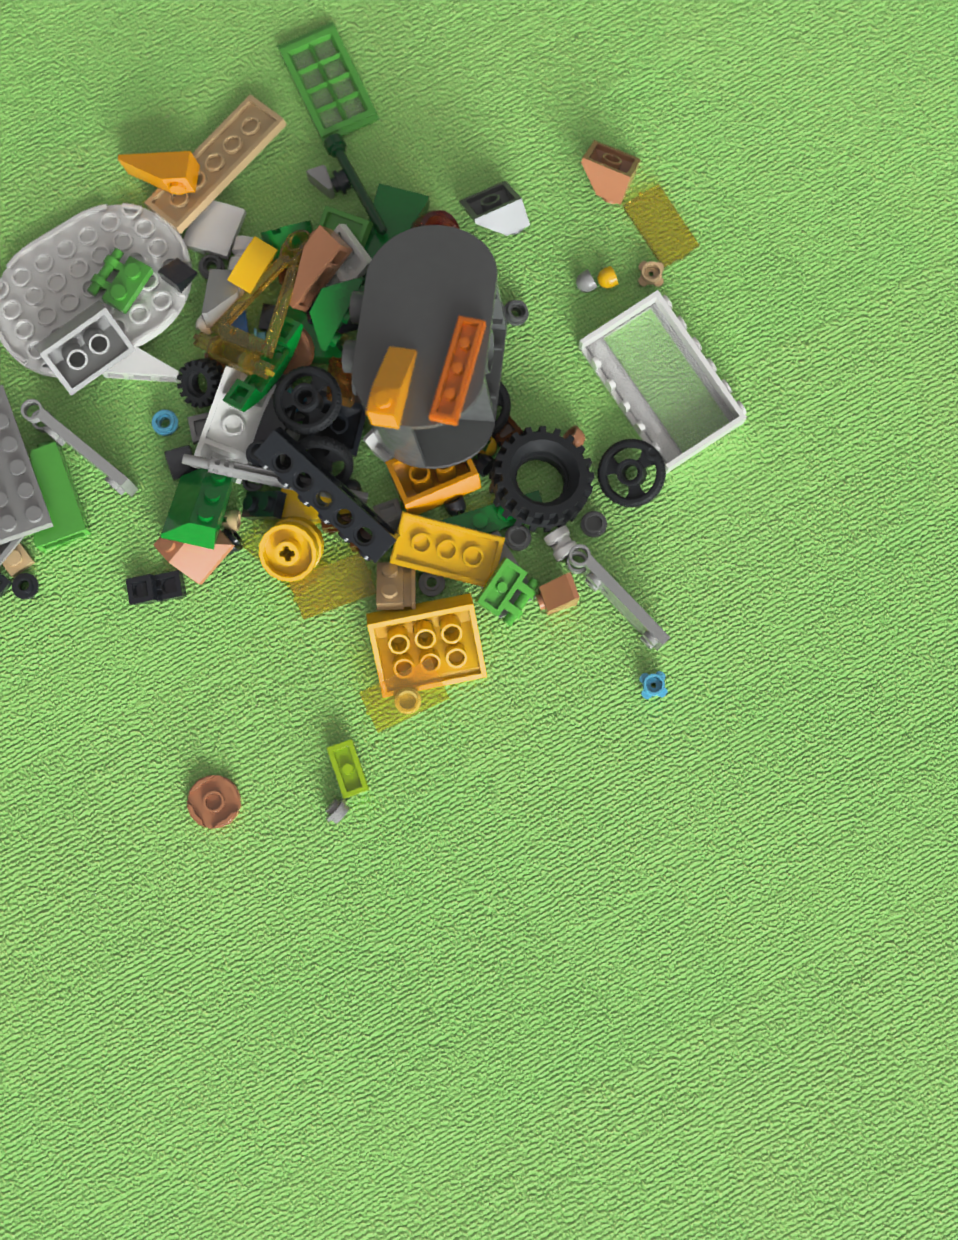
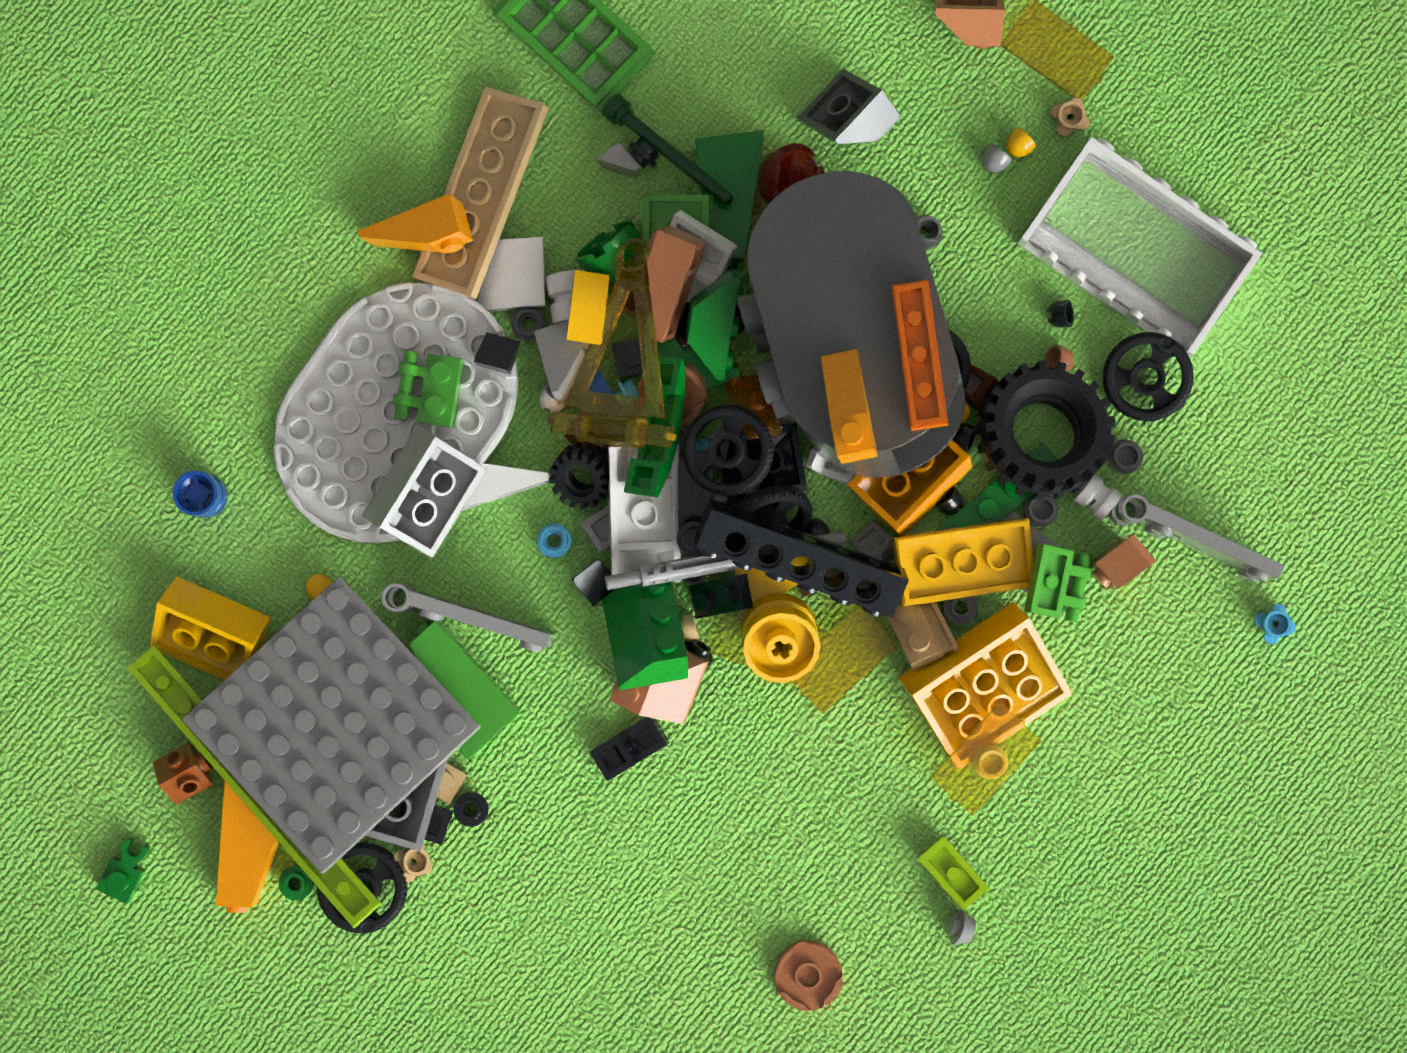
camera: 20 degrees left, 5 degrees up
none -> black hinge [1046,300,1074,328]

